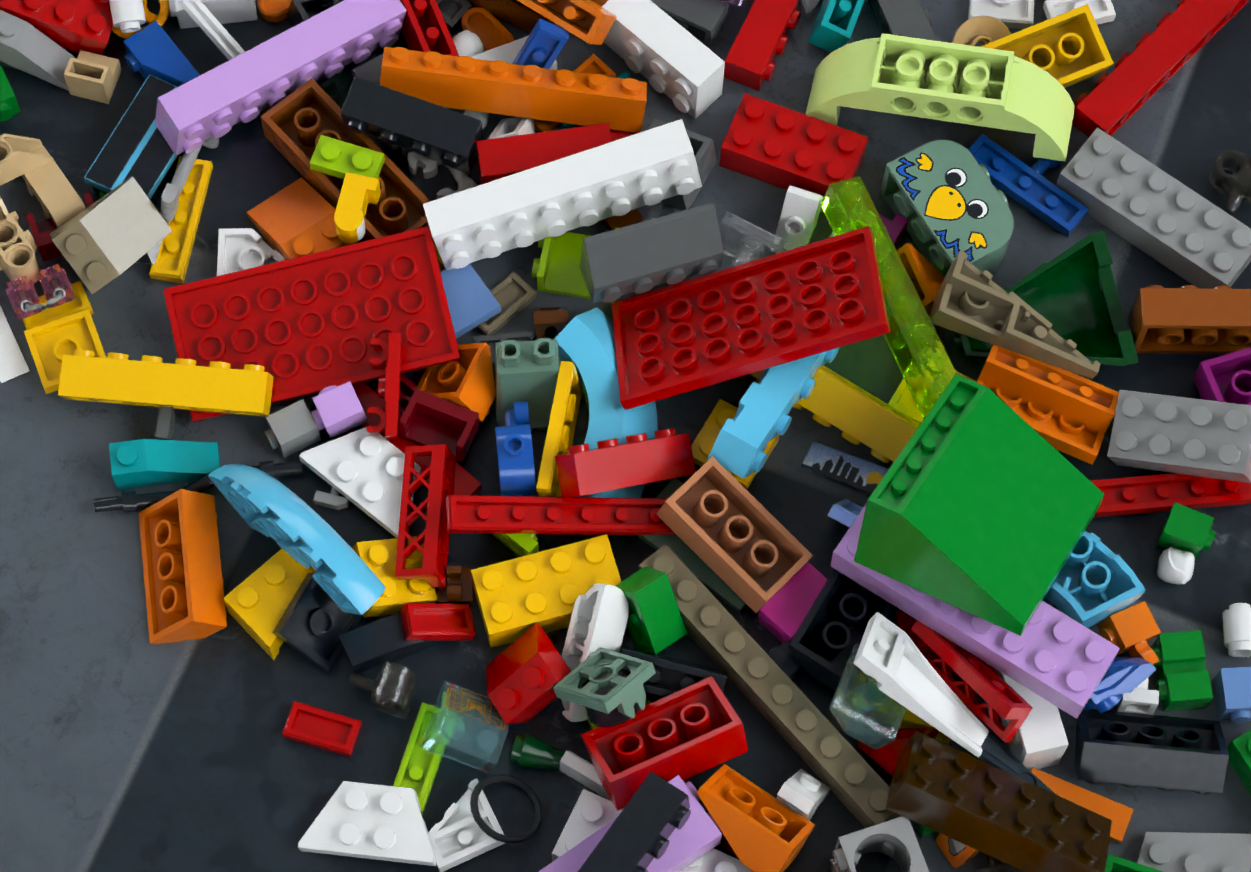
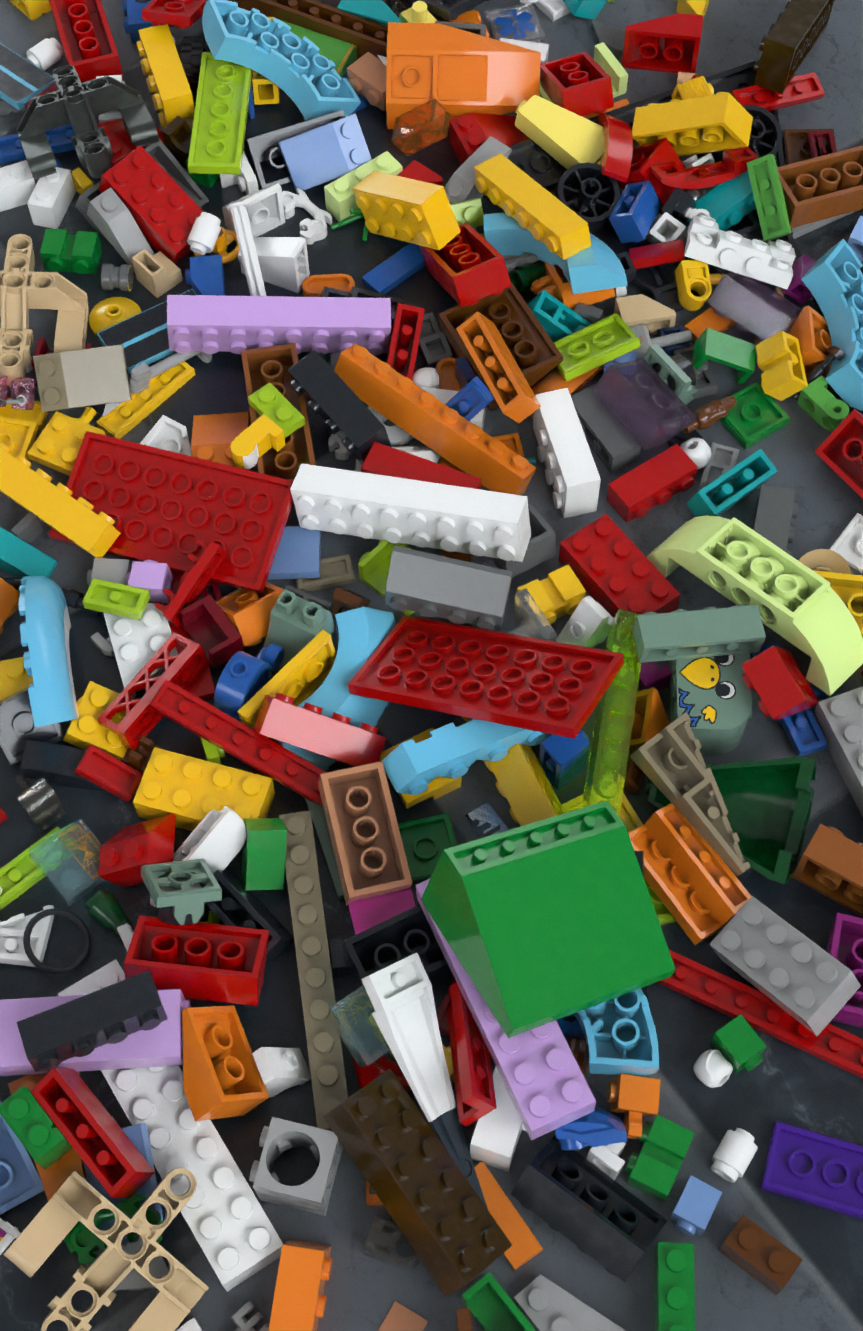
camera: 35 degrees right, 5 degrees down
none -> yellow plate [27,406,106,476]
none -> lime plate [82,578,151,621]
none -> yellow dish [89,297,142,337]
none -> dark grey wheel [101,263,133,292]
none -> green tile [398,812,457,885]
none -> dark blue tile [455,357,476,388]
none -> yellow brick [516,564,586,630]
none -> blue brick [539,729,590,790]
none -> sand green brick [632,604,766,663]
none -> red slope [741,646,819,720]

